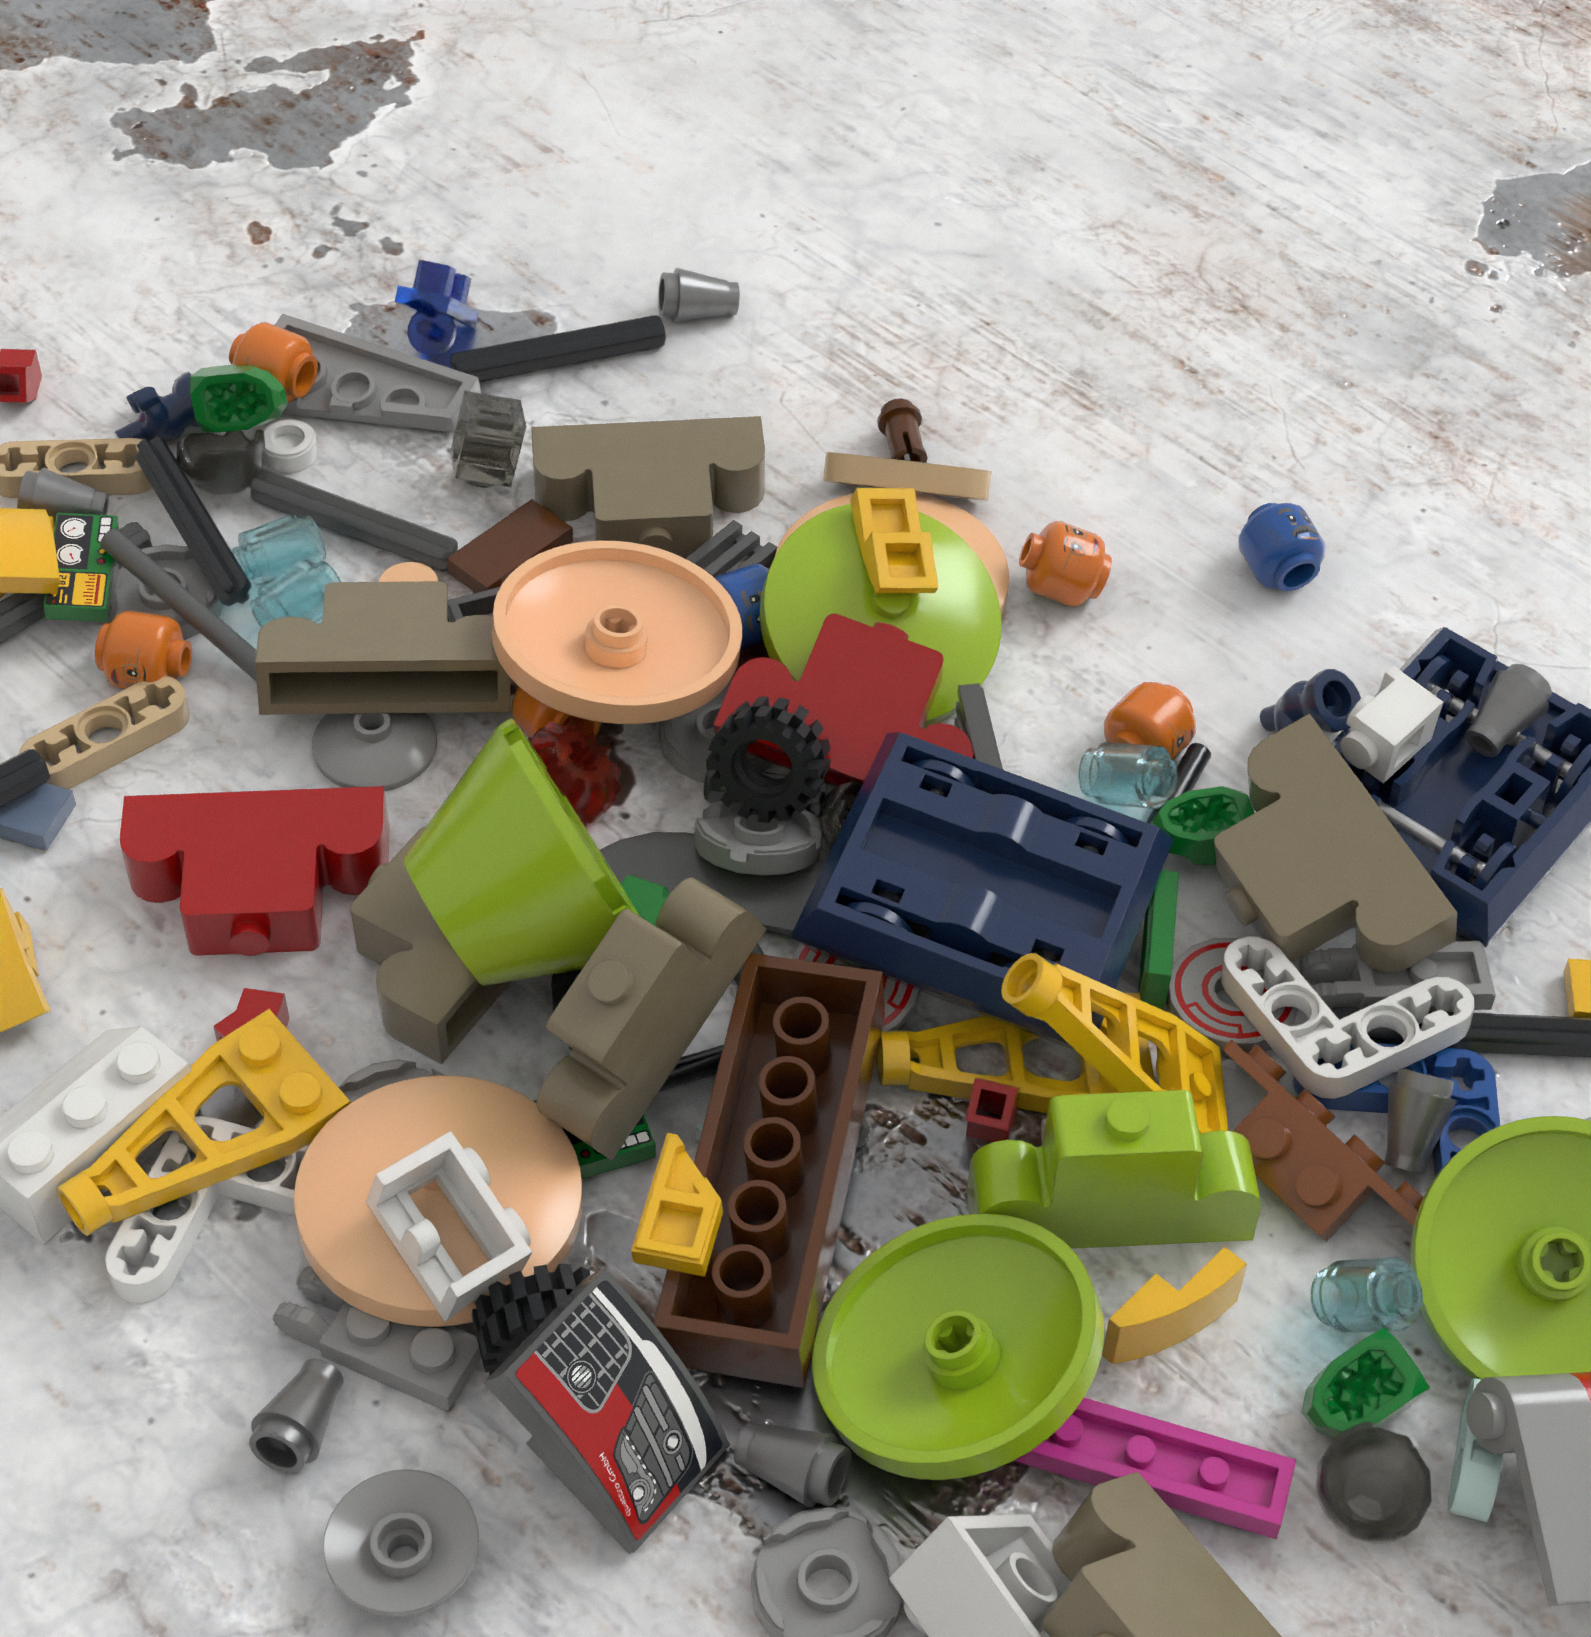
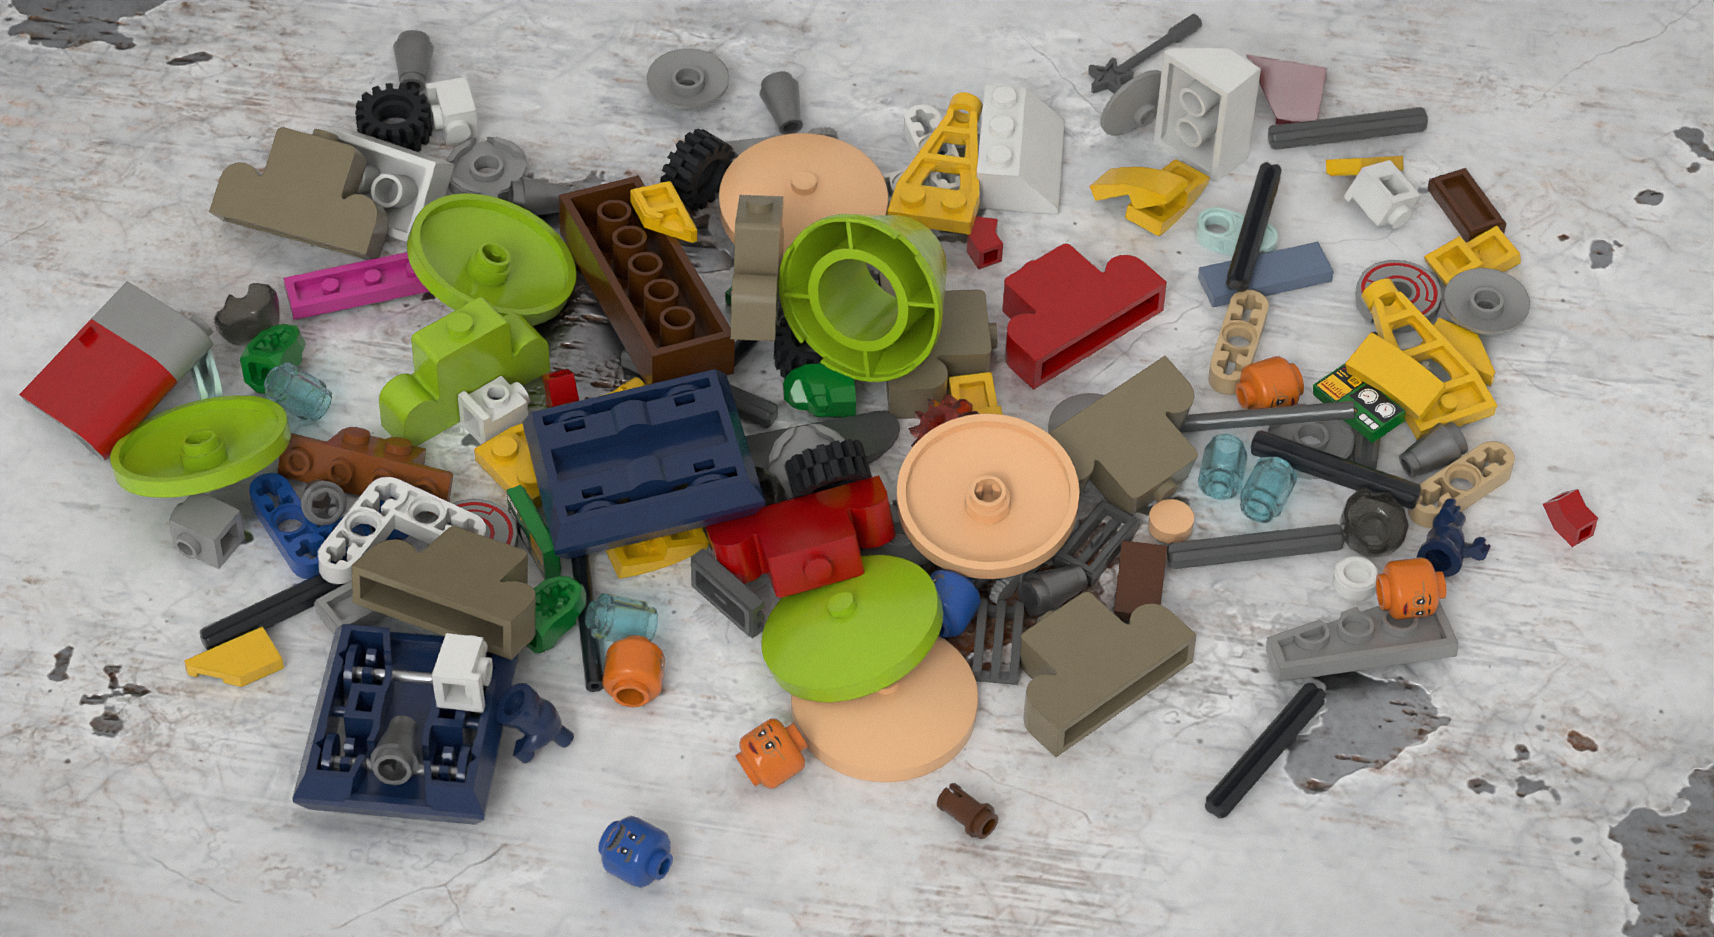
camera: 145 degrees right, 0 degrees up
green rock [190,364,288,433] -> none
white window [366,1131,532,1323] -> none
clear blue hips [394,260,479,356] -> none
clear smoke brick [450,390,526,488] -> none
slope [484,1268,731,1554] -> none
flat silver cone [658,268,740,322] -> none
tan beam [823,452,992,501] -> none
yellow slope [850,488,939,593] -> none
yellow plate [1001,953,1229,1134] -> none
yellow slope [1102,1246,1247,1364] -> none

